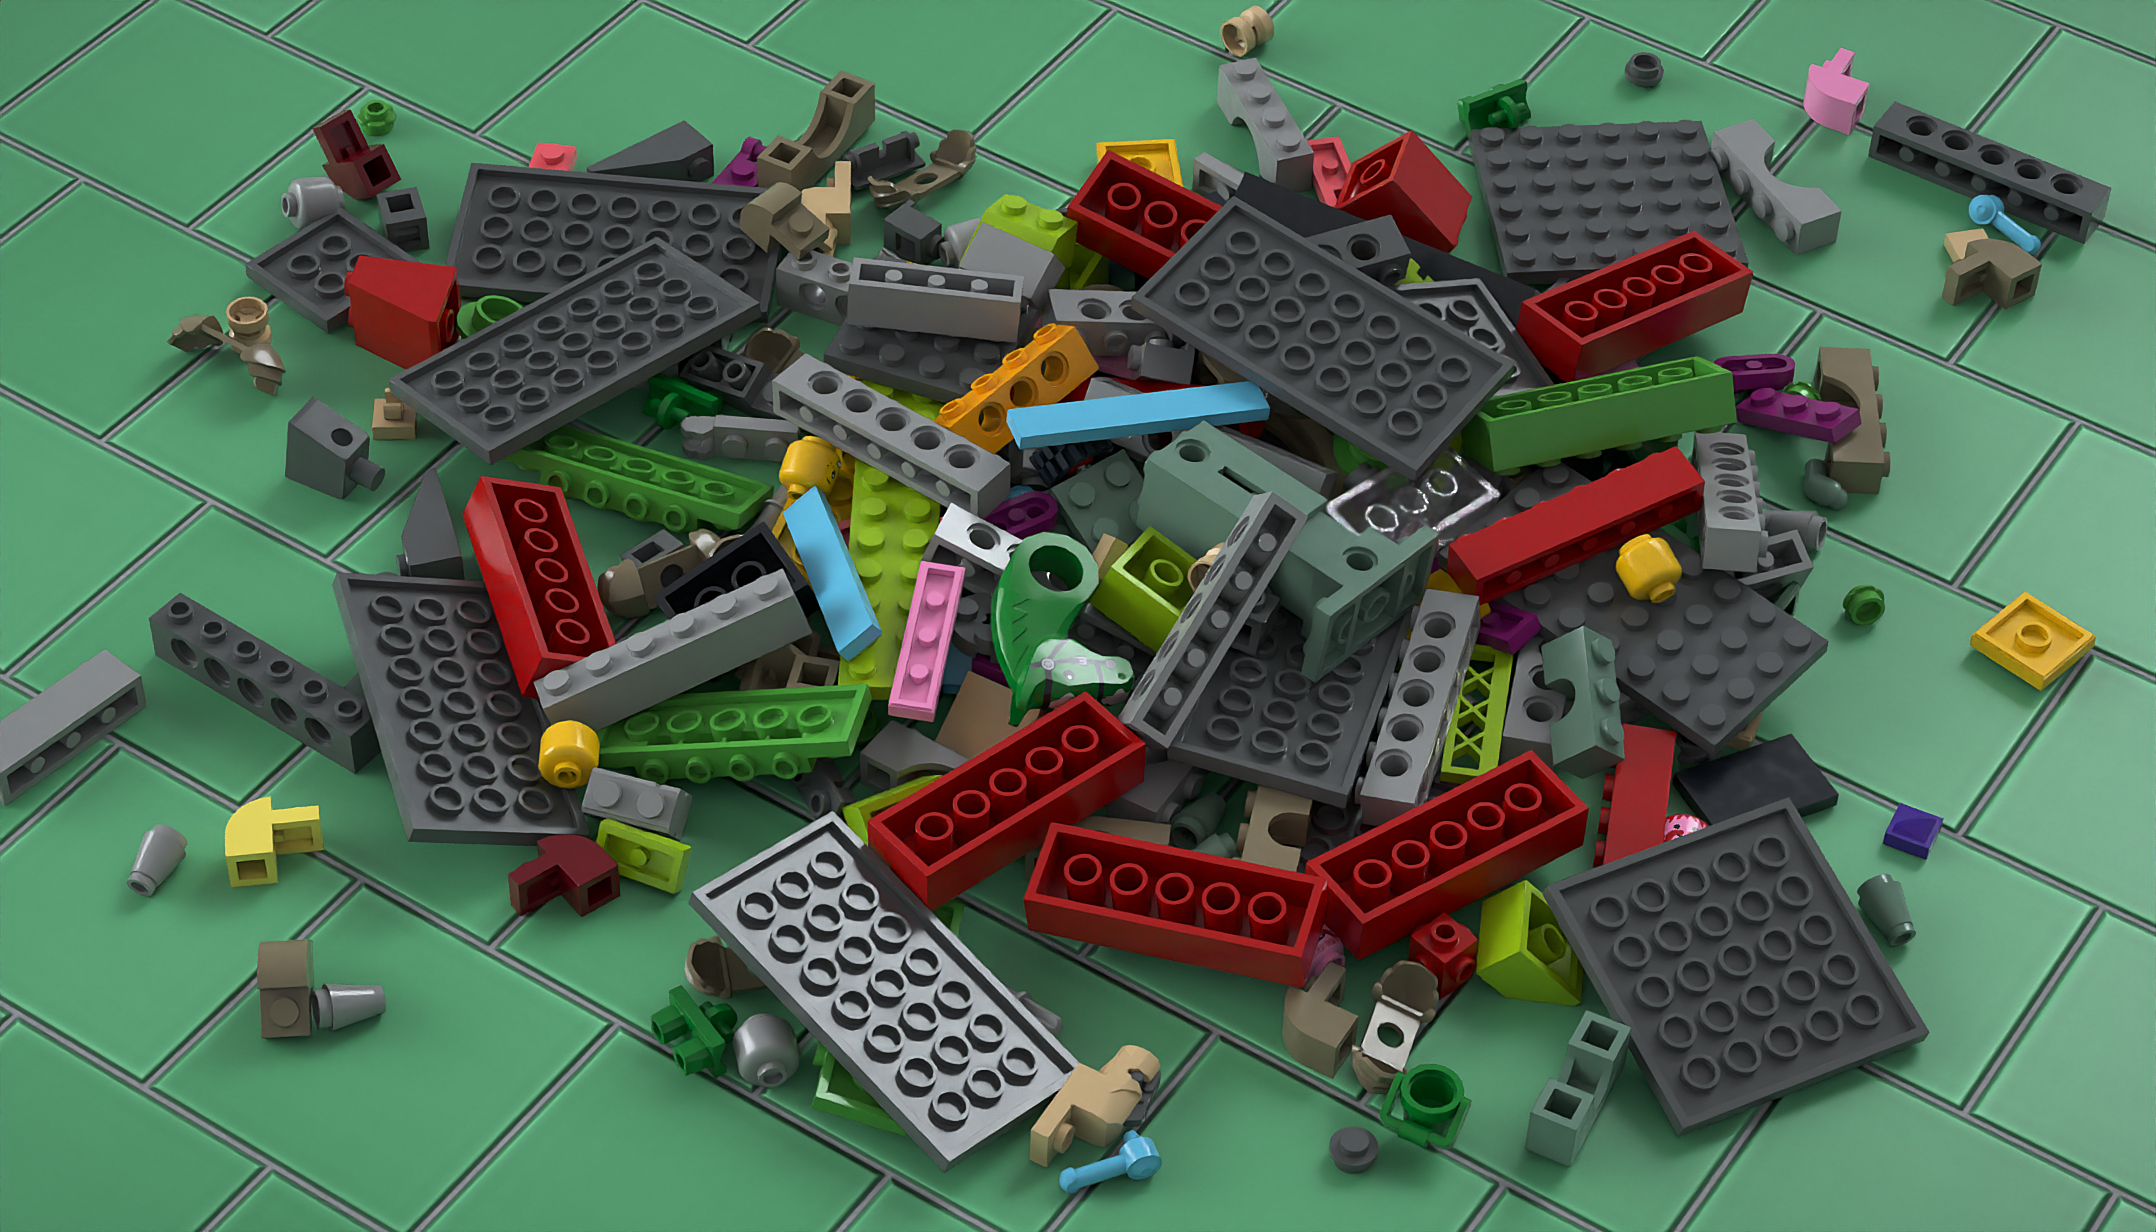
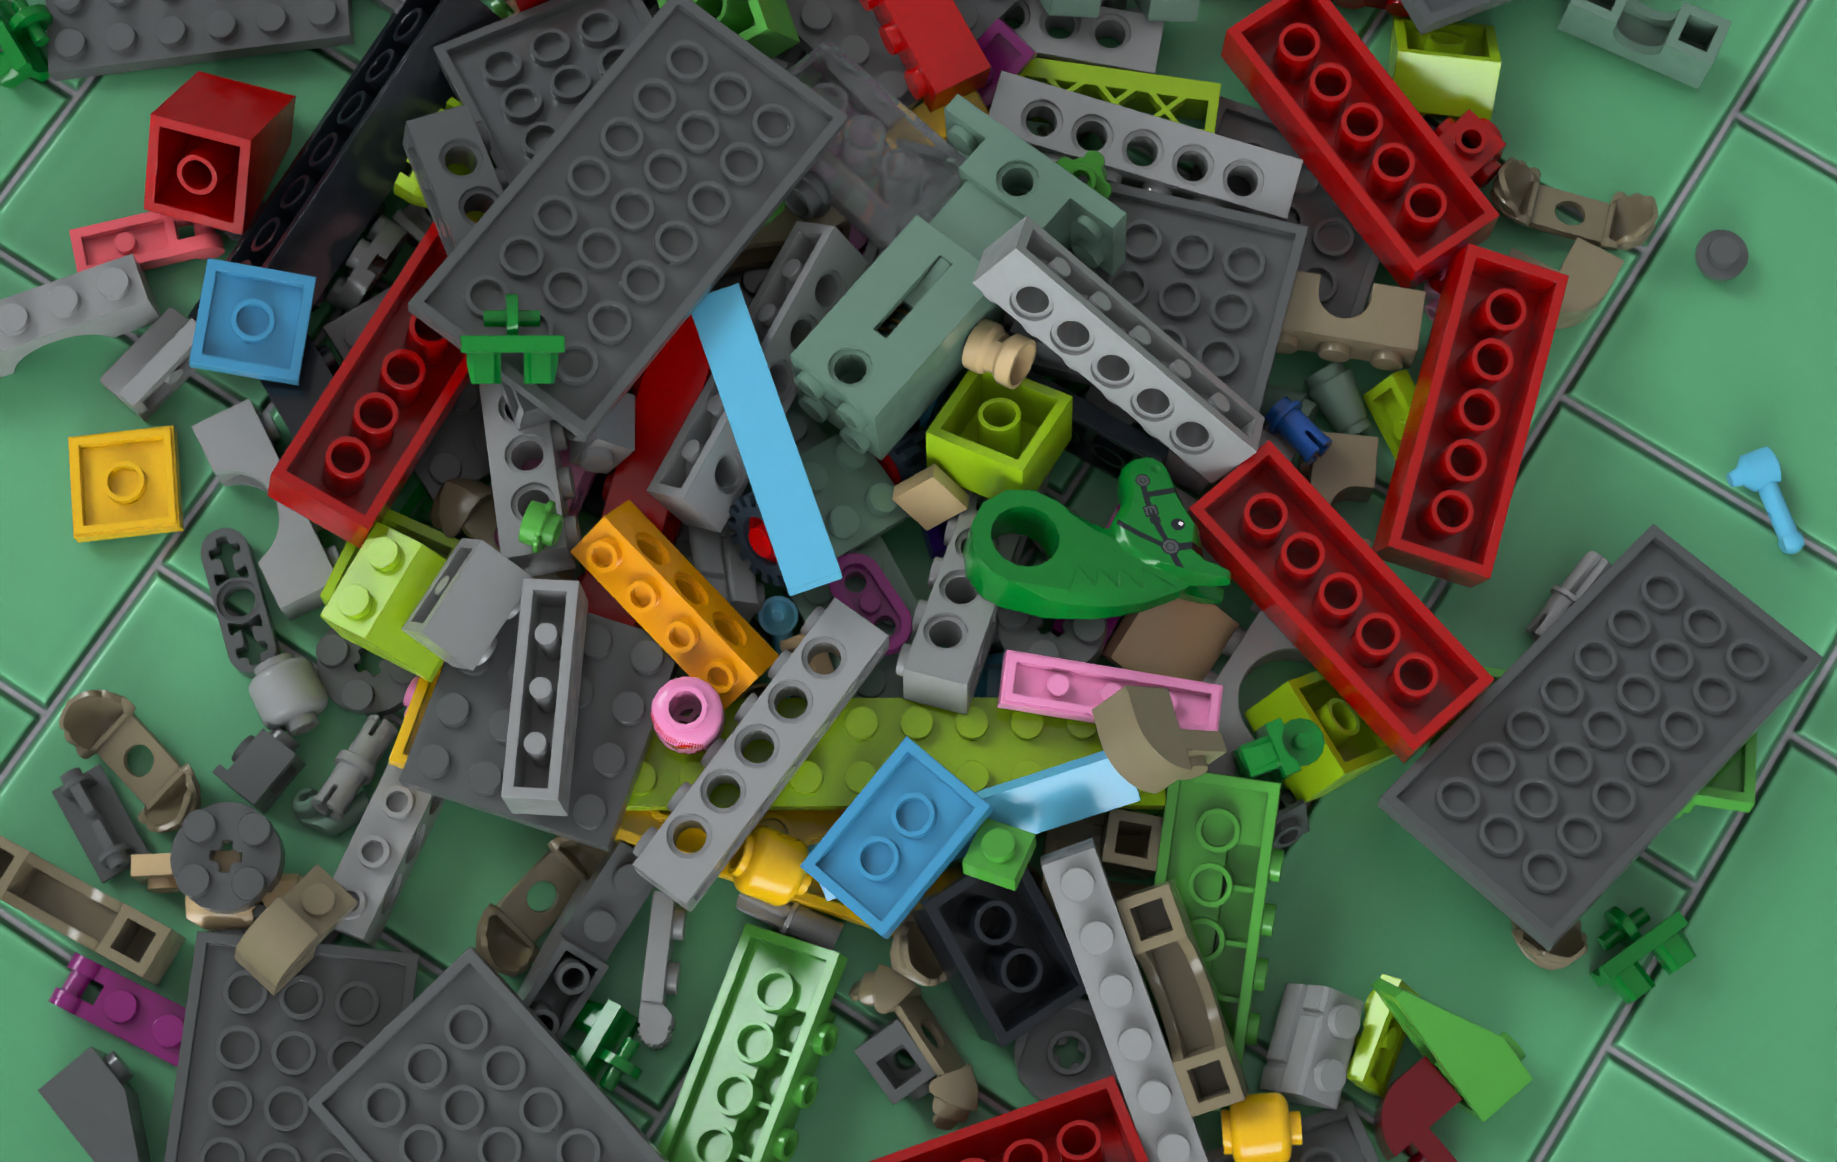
camera: 90 degrees left, 30 degrees up
light grey head [733,1013,800,1087] -> none
tan plate [1029,1045,1161,1168] -> none
green piece [1380,1064,1472,1150] -> none
none -> dark grey plate [170,802,285,914]
none -> dark azure plate [189,258,316,386]
none -> green hips [460,294,565,384]
none -> bright green plate [519,500,564,553]
none -> bright pink head [650,676,725,755]
none -> dark azure plate [800,736,994,939]
none -> bright green plate [962,818,1037,891]
none -> bright green plate [1056,150,1112,199]
none -> dark tan brick [1092,685,1227,794]
none -> dark tan arch [1115,878,1249,1117]
none -> green hips [1231,718,1325,782]
none -> blue pin [1265,397,1333,465]
none -> bright green slope [1371,978,1533,1122]

